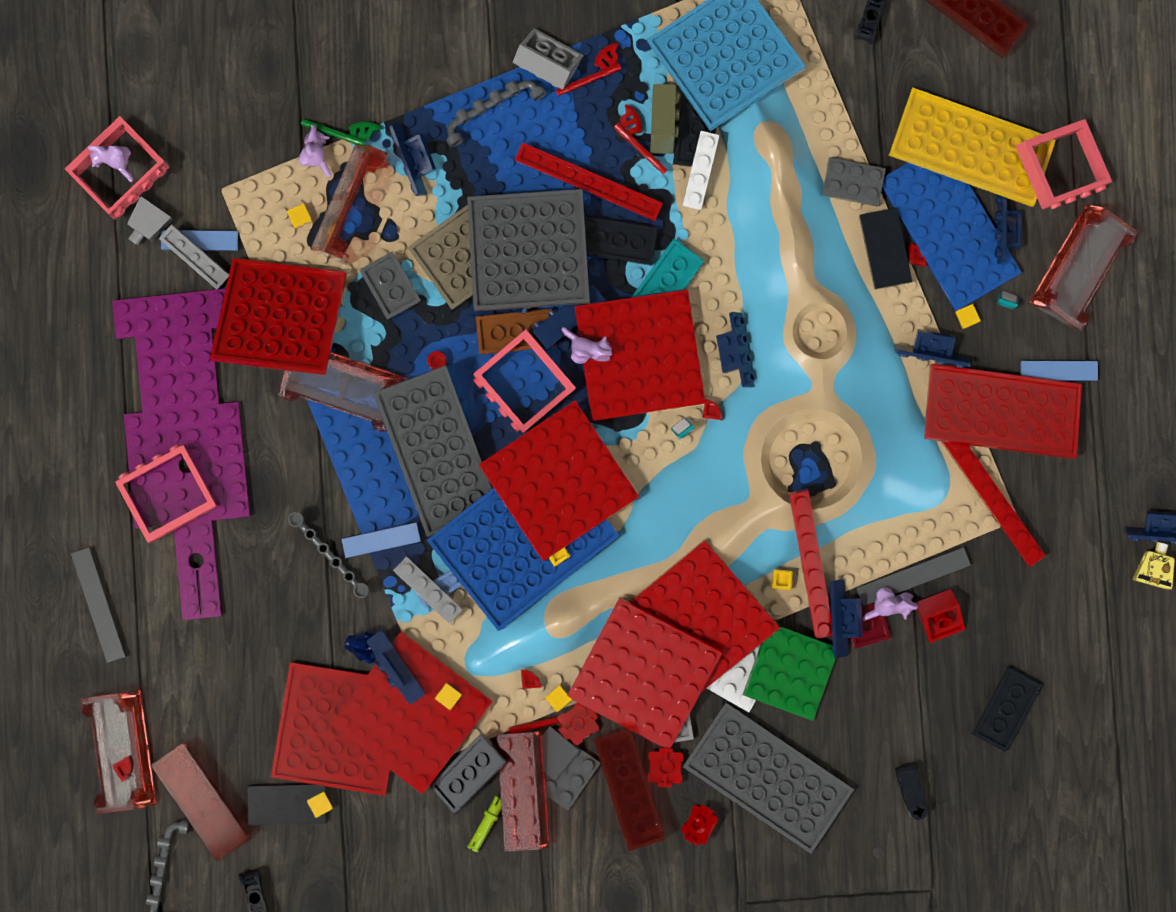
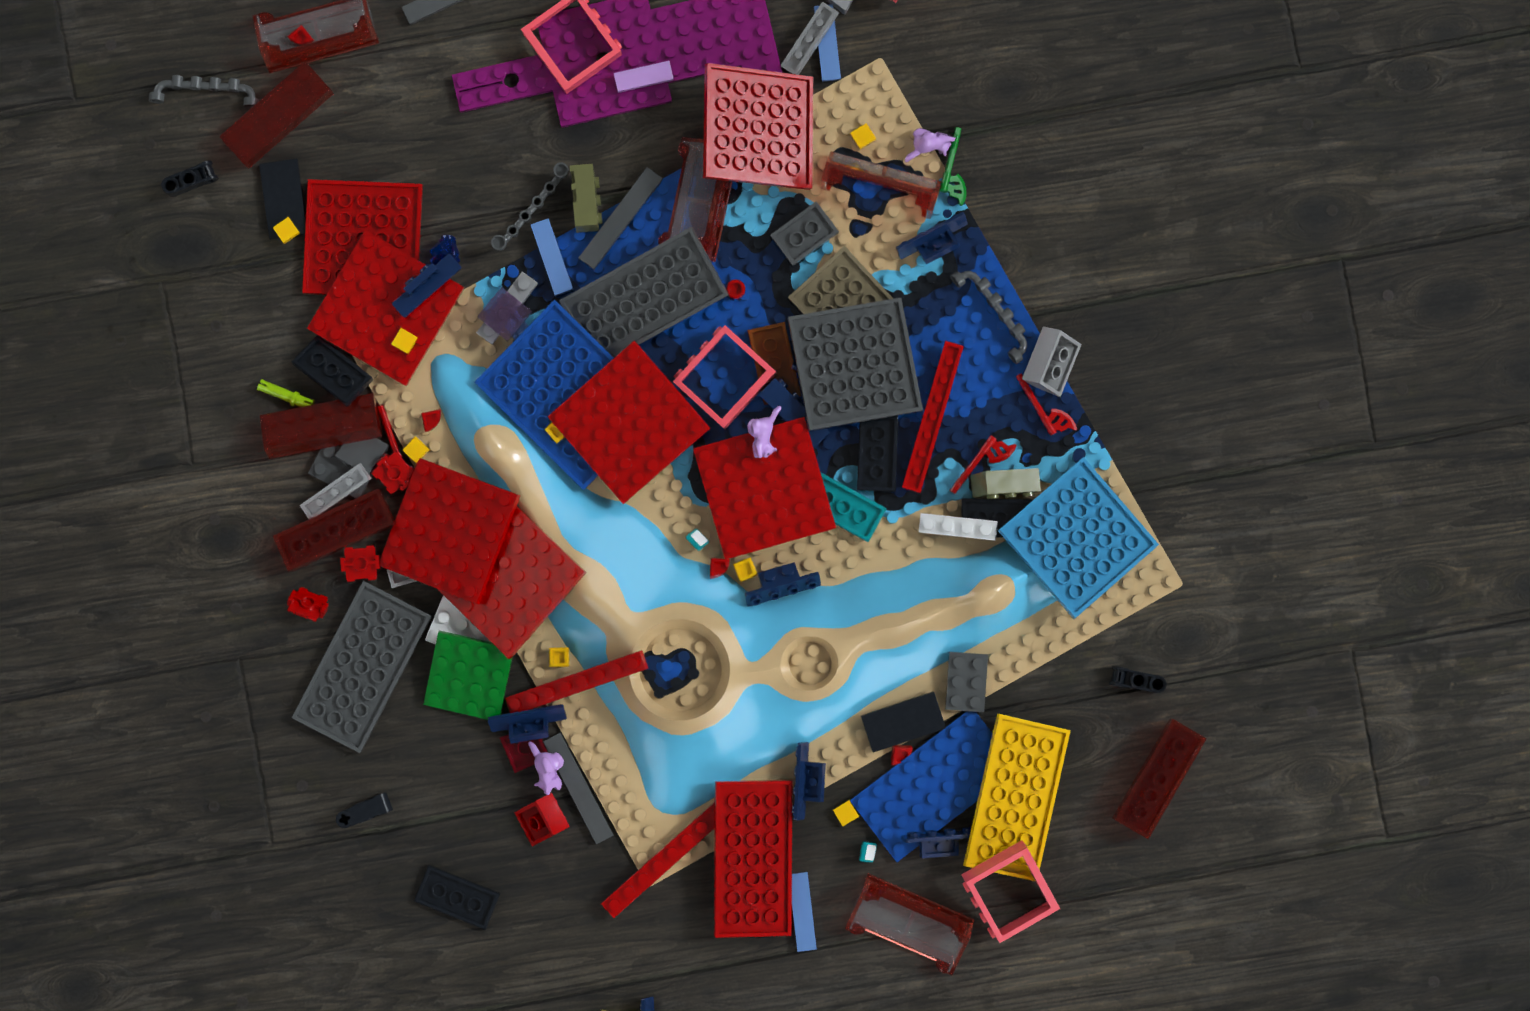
camera: 90 degrees right, 0 degrees up
none -> light grey plate [299,463,372,521]
none -> clear purple plate [477,287,532,342]
none -> olive wedge [570,164,602,233]
none -> dark grey tile [579,167,663,270]
none -> lavender tile [614,61,674,93]
none -> yellow tile [733,557,758,582]

